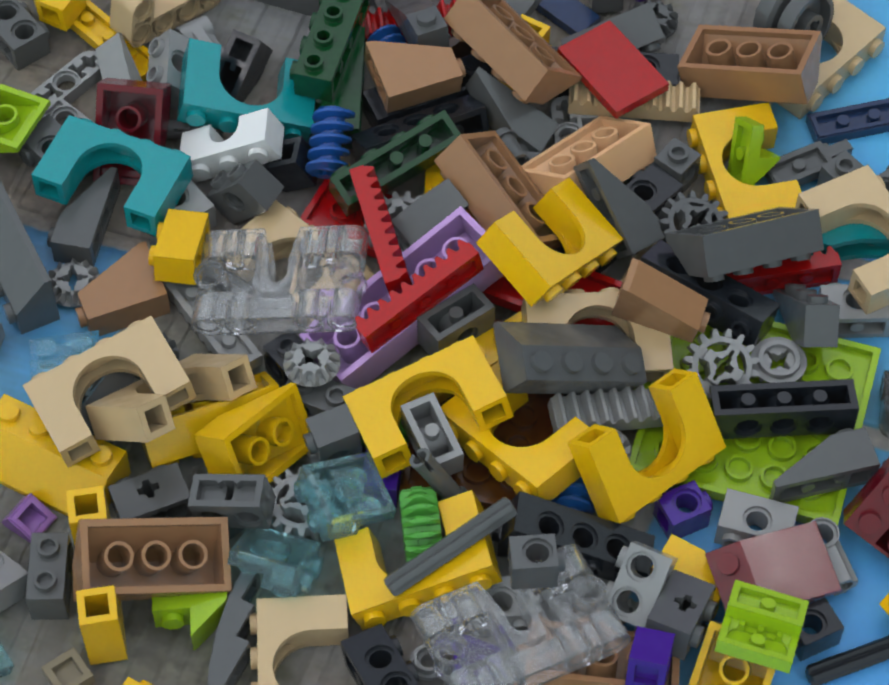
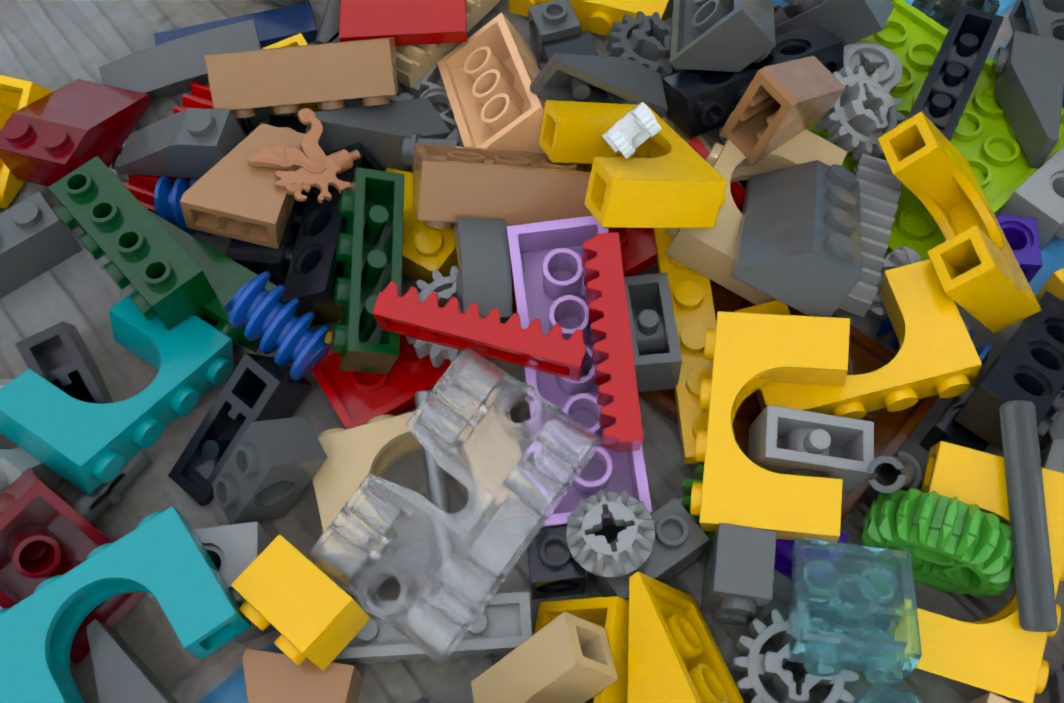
camera: 55 degrees left, 5 degrees up
white arch [180,108,284,183] -> none
none -> nougat piece [247,108,360,203]
none -> white hinge [601,102,662,159]

